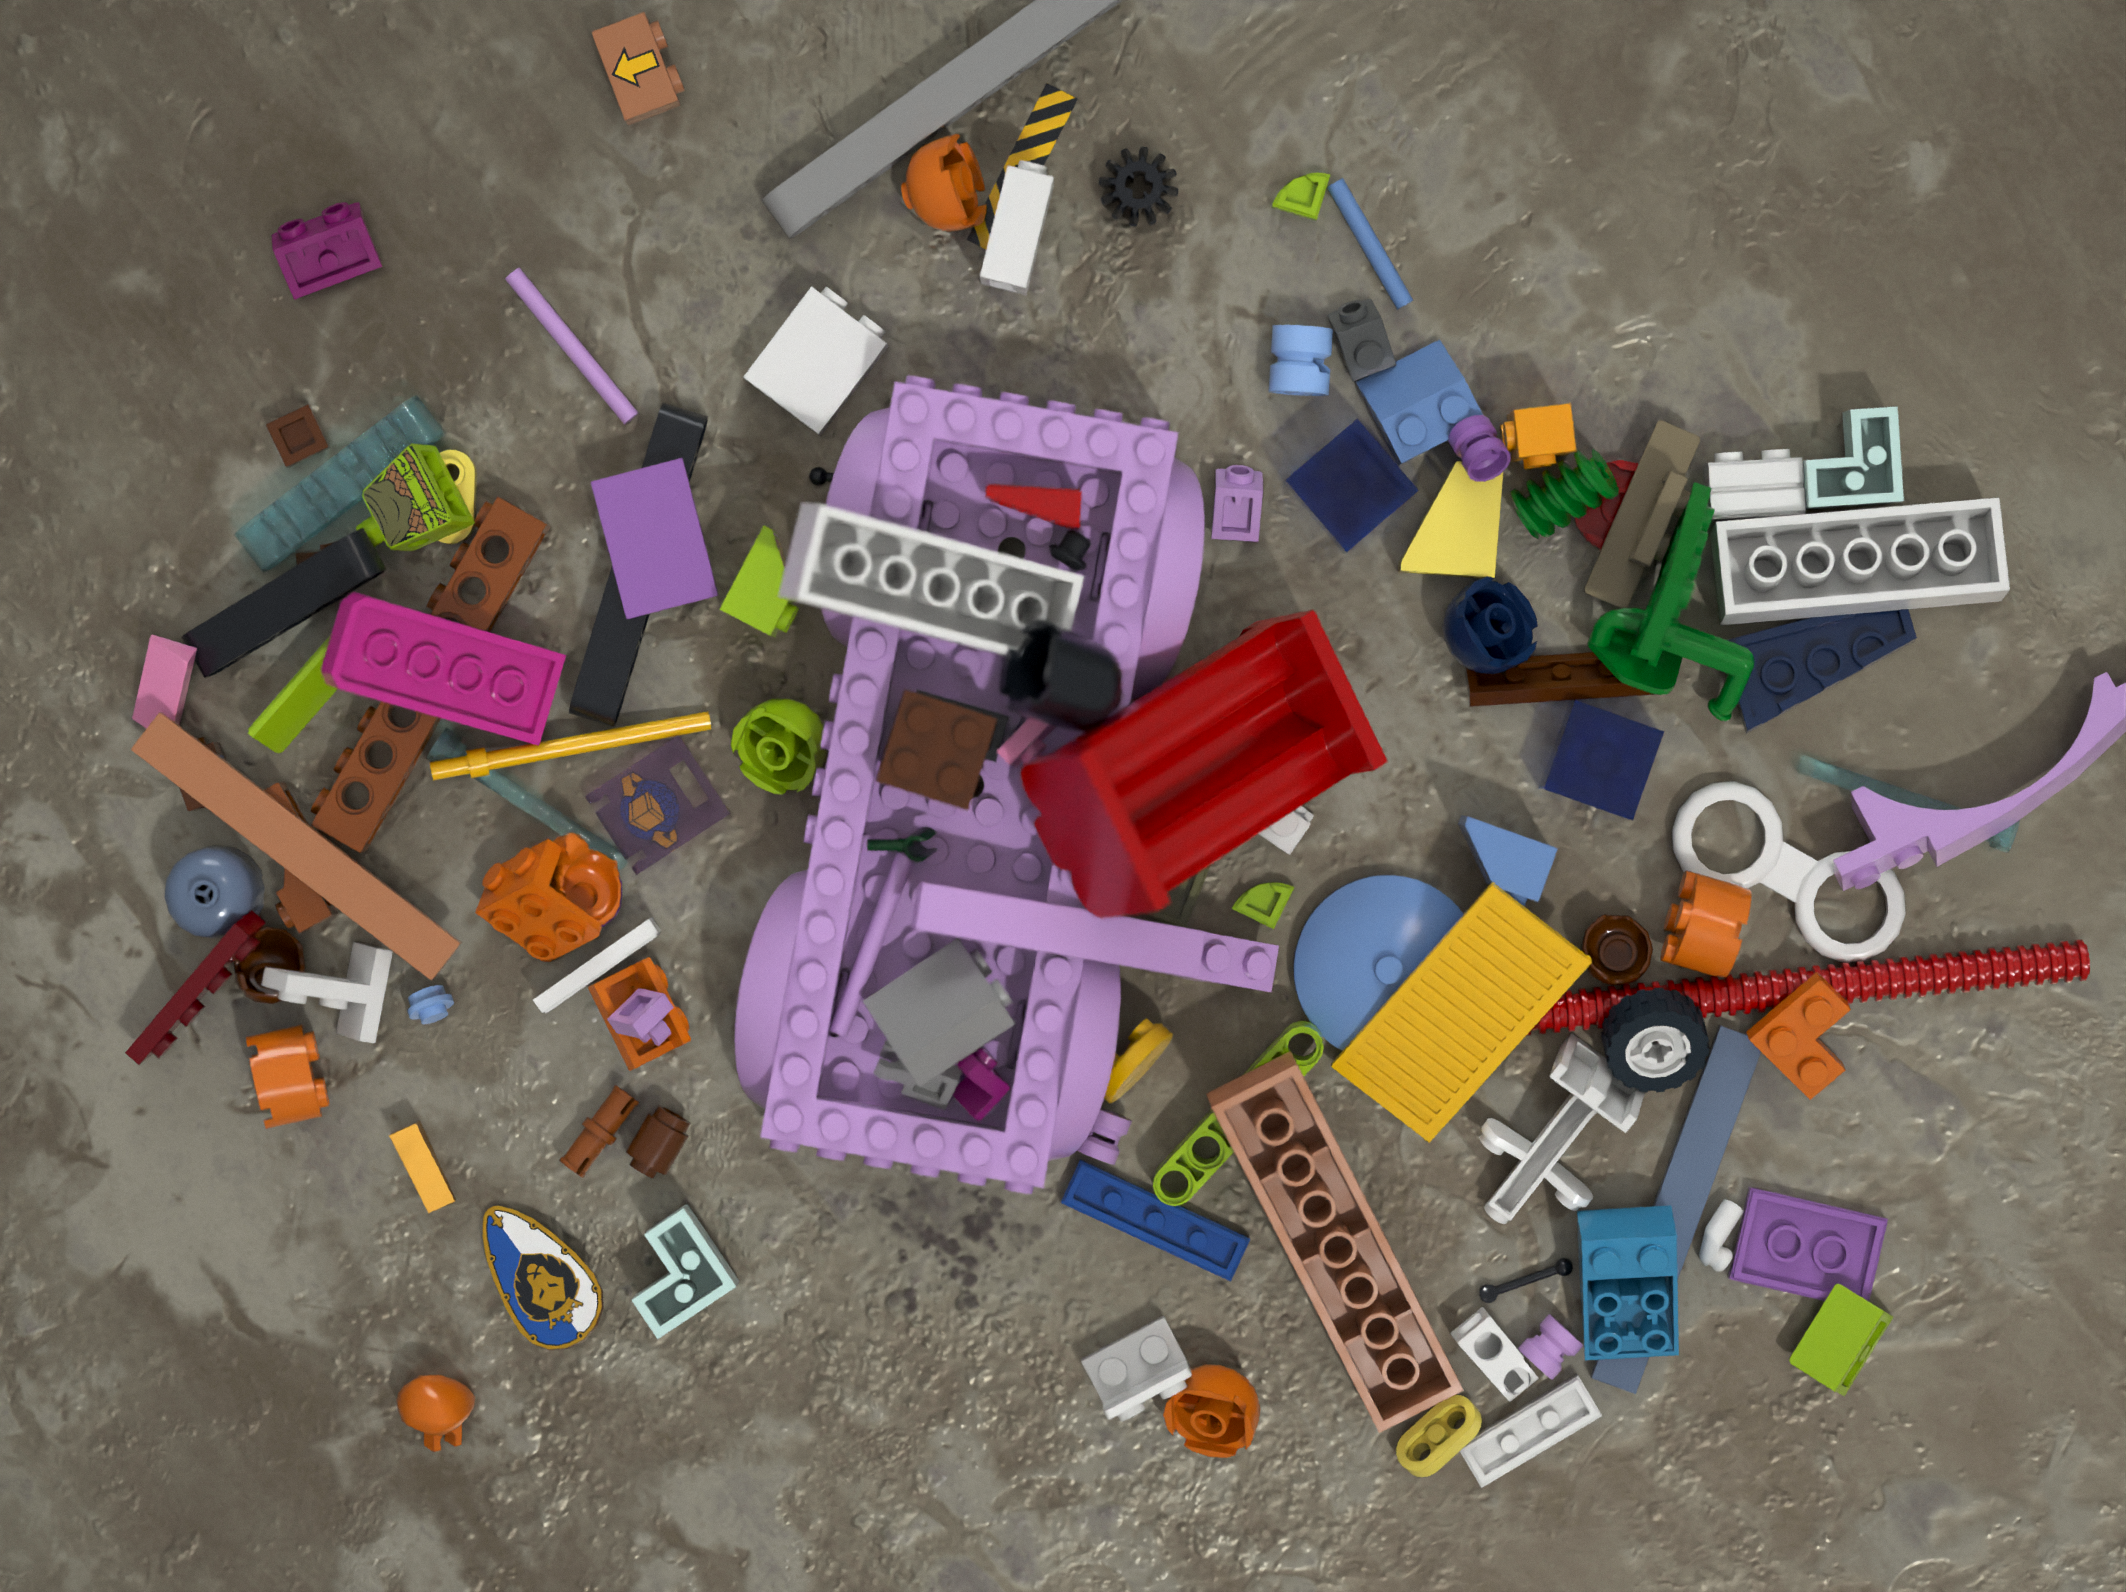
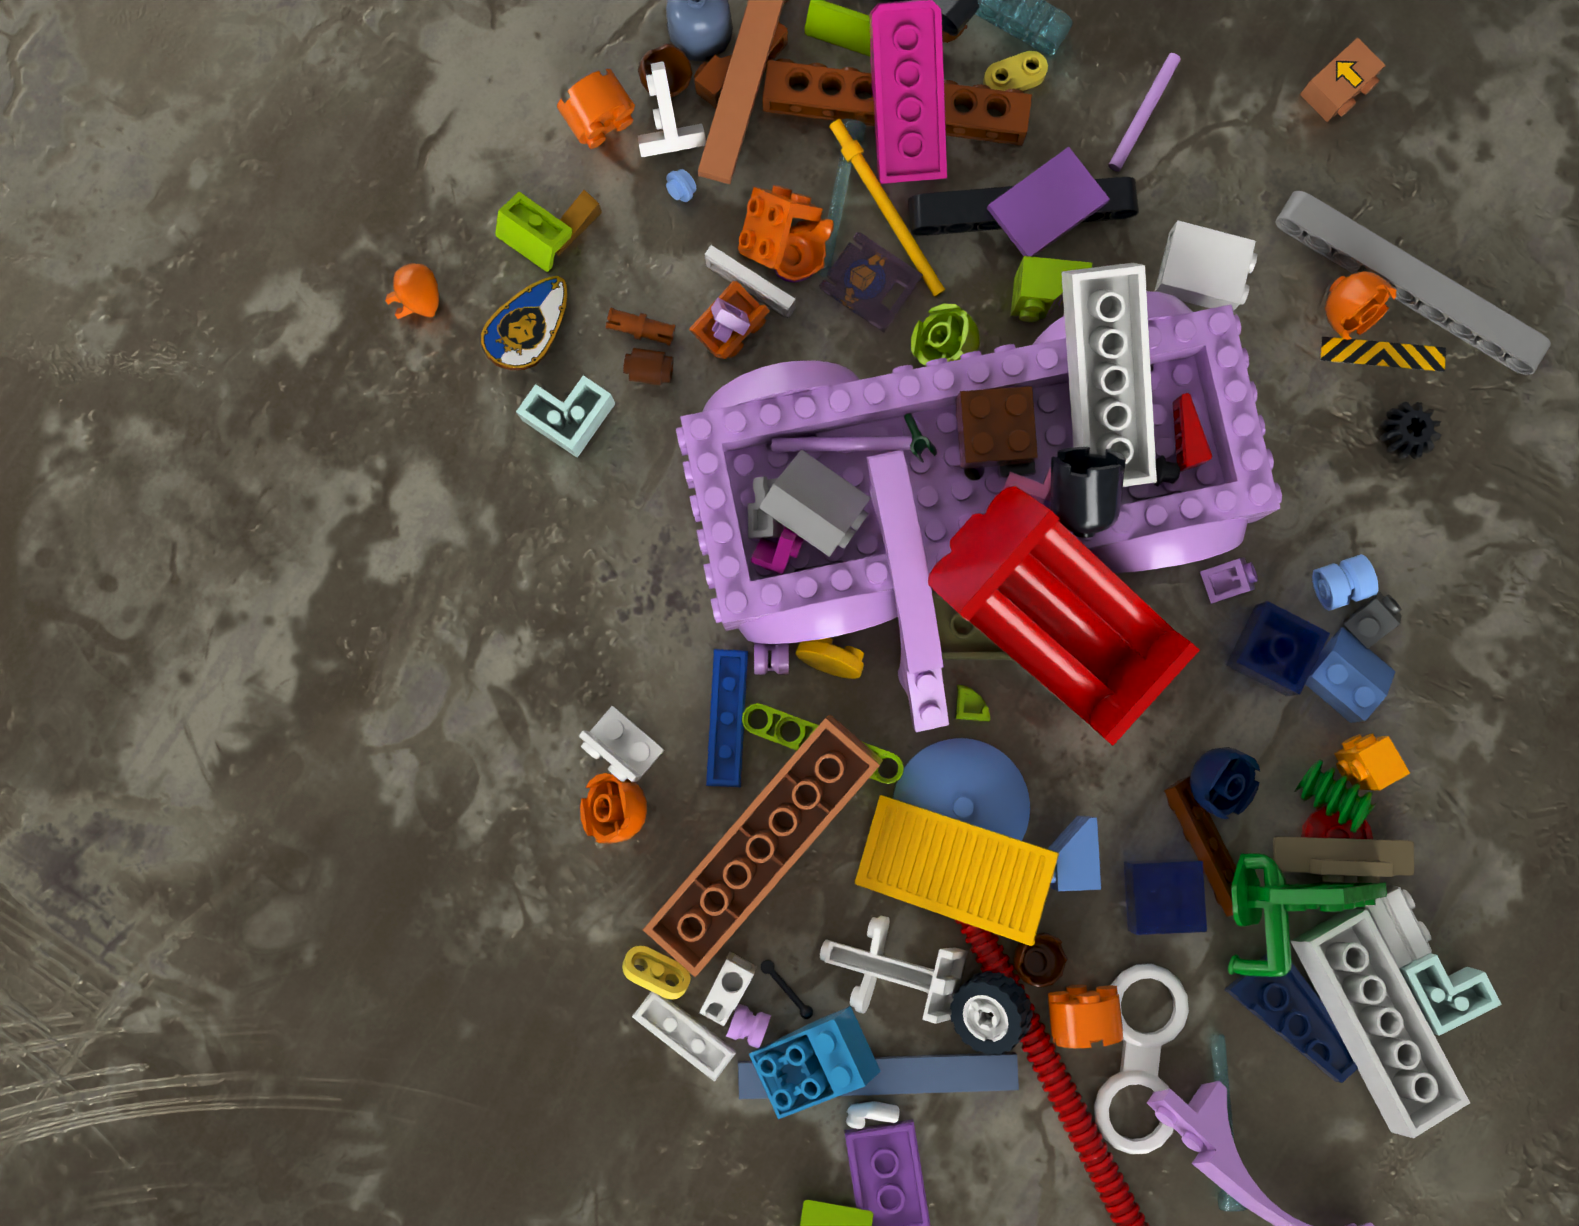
camera: 70 degrees right, 5 degrees down
dark red plate [125,910,266,1065] -> none
torso [356,444,475,551] -> none
white brick [980,160,1054,295] -> none
white brick [1259,806,1314,855] -> none
lime tile [1271,173,1330,221] -> none
medium blue bar [1327,178,1413,310] -> none
light yellow slope [1398,461,1503,579] -> none
medium lavender wheel [1449,415,1511,482] -> none
orange plate [1746,972,1851,1100] -> none
none -> lime panel [495,192,572,272]

